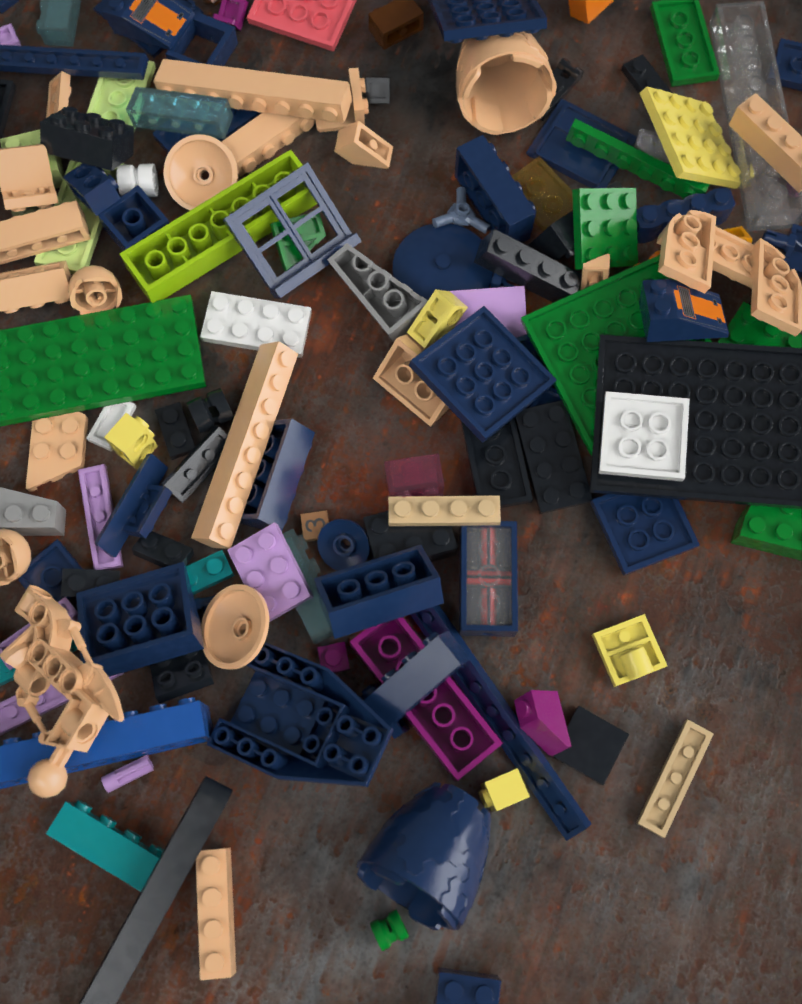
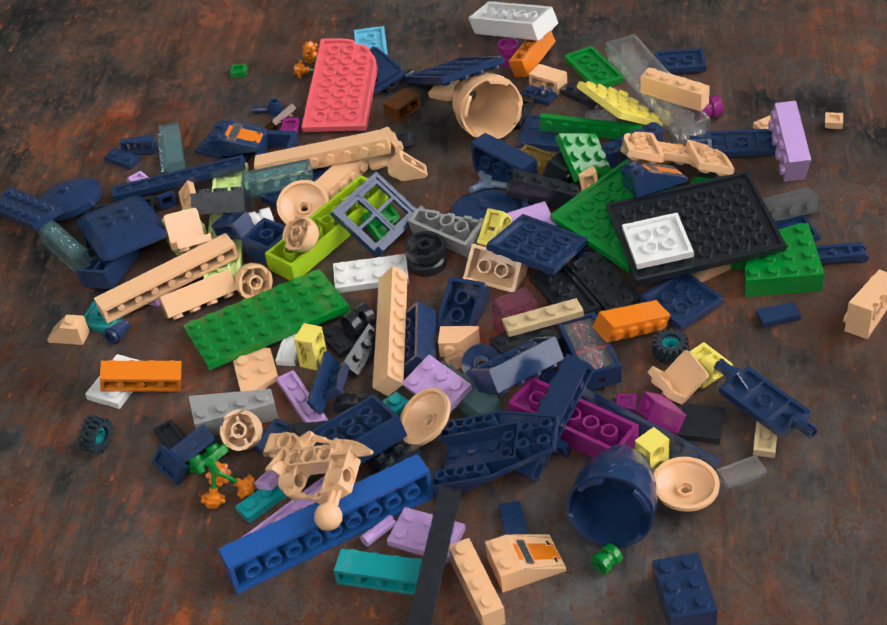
camera: 10 degrees left, 30 degrees down
none -> dark blue slope [157,190,177,211]
none -> light nougat cylinder [283,215,319,253]
none -> lavender plate [387,507,466,564]
none -> black wheel [404,231,447,277]
none -> dark blue slope [436,276,491,331]
none -> light nougat slope [438,326,480,357]
none -> light nougat slope [485,534,566,593]
none -> dark blue tile [498,501,528,535]
none -> dark blue plate [520,85,557,106]
none -> light nougat brick [529,64,567,96]
none -> orange brick [592,300,671,343]
none -> magenta tile [616,393,637,414]
none -> light nougat bracket [648,350,709,405]
none -> black bush [652,328,689,365]
none -> light nougat dish [654,457,720,511]
none -> dark blue plate [714,358,819,439]
none -> clear tile [717,455,767,489]
none -> dark blue tile [756,302,801,328]

